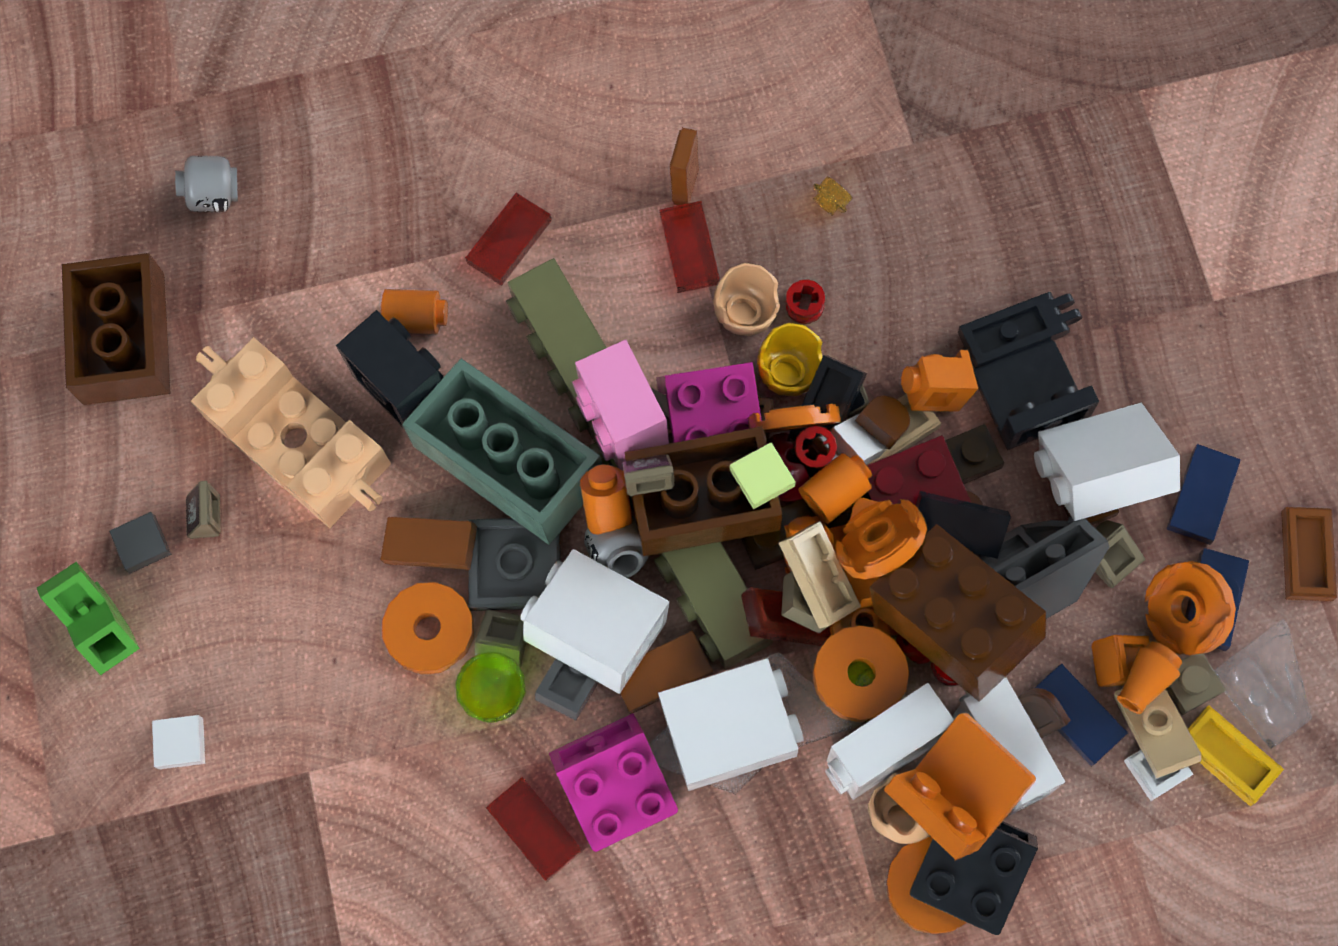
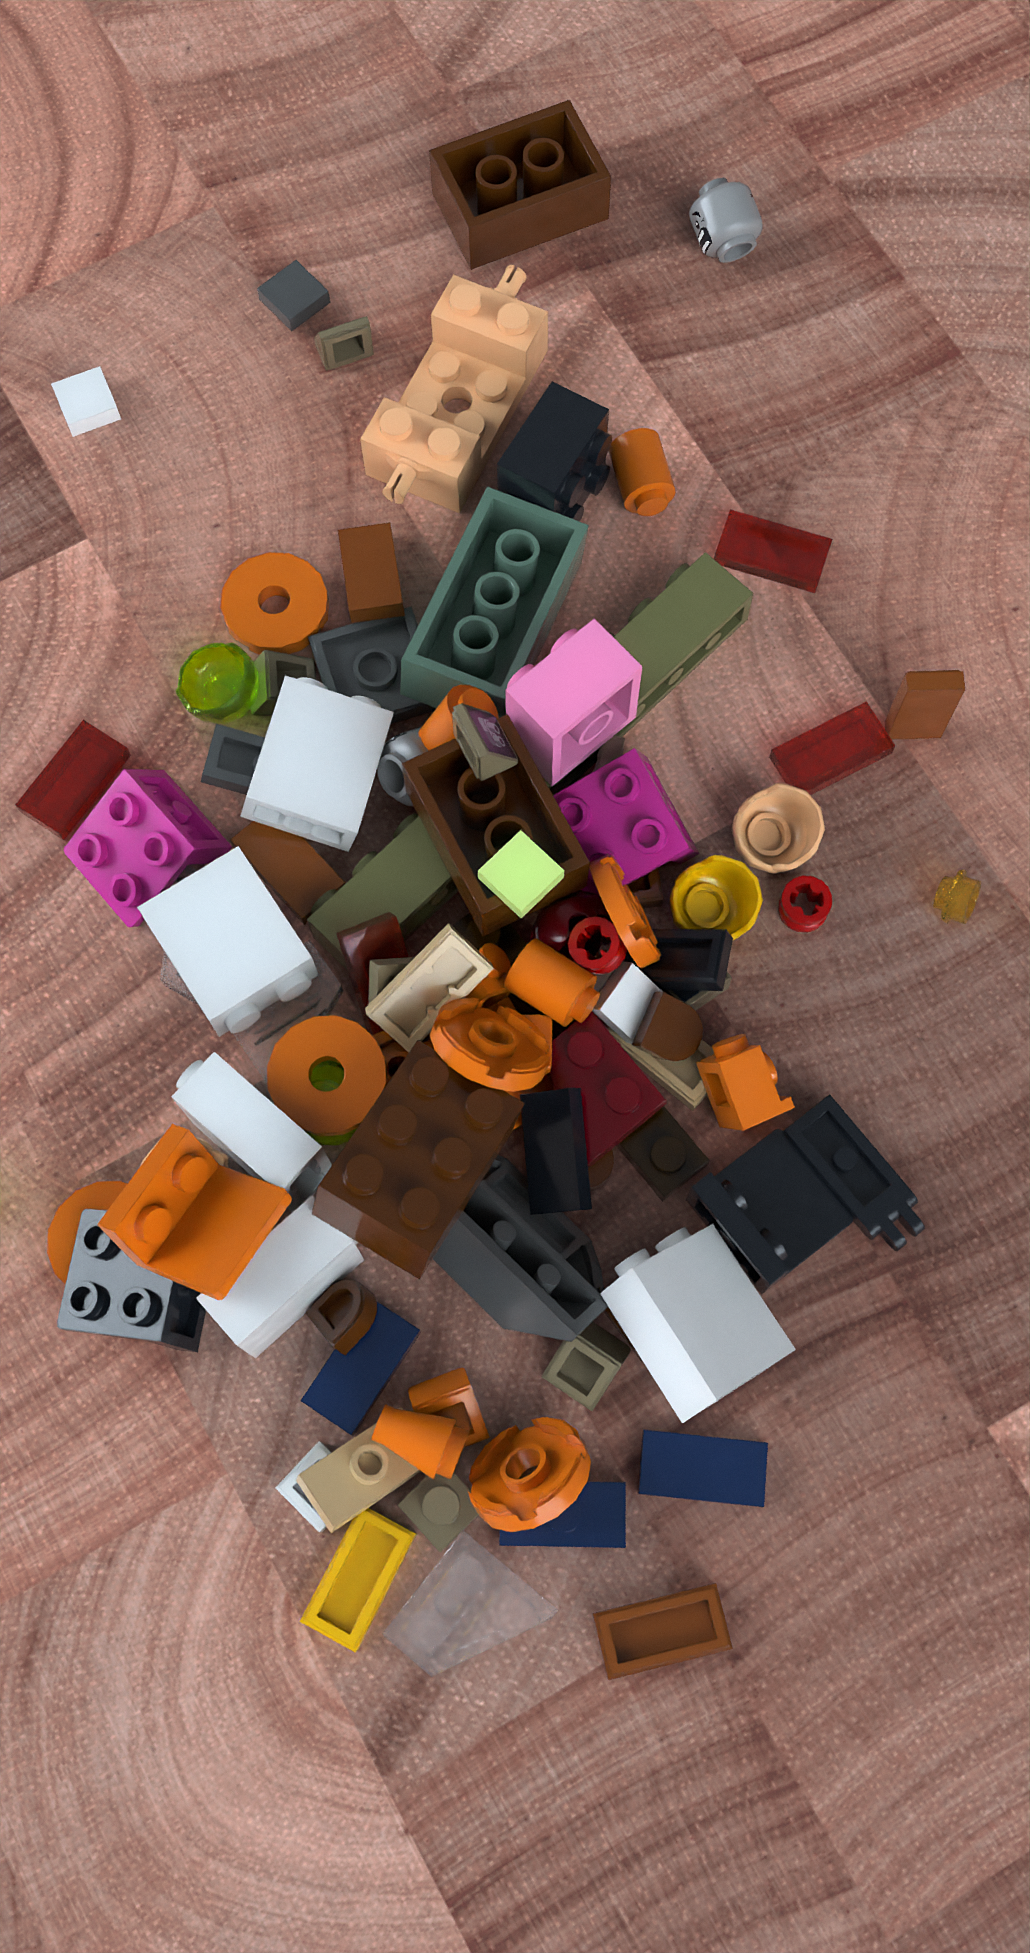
camera: 70 degrees right, 0 degrees up
bright green brick [36,562,140,675] -> none

